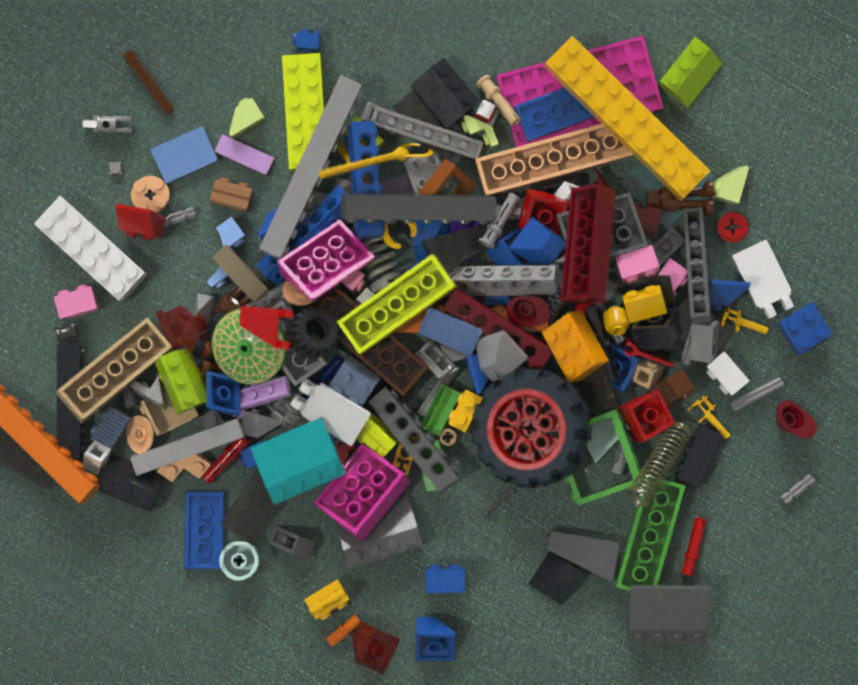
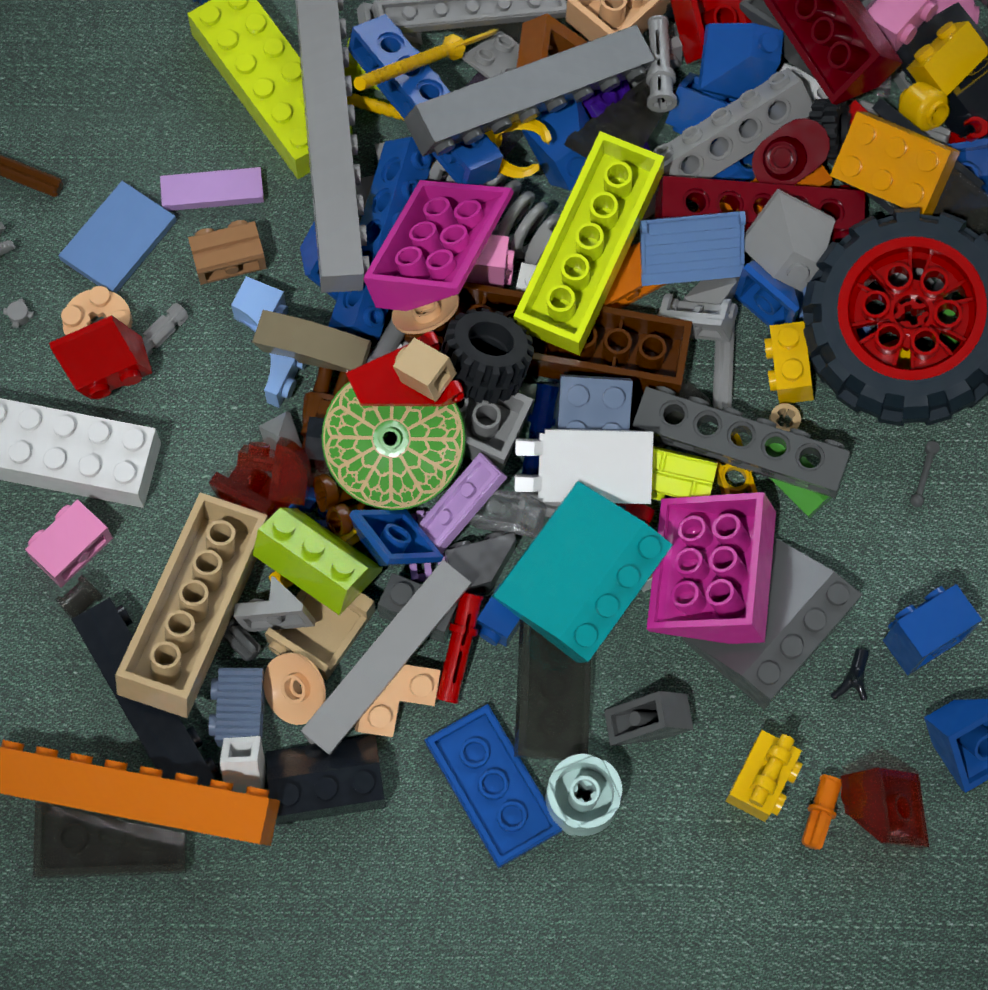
camera: 35 degrees left, 15 degrees down
yellowish green slope [229,98,265,139] -> none
bright green piece [421,383,461,436] -> none
none -> tan brick [393,338,457,402]
none -> black bar [831,648,869,701]

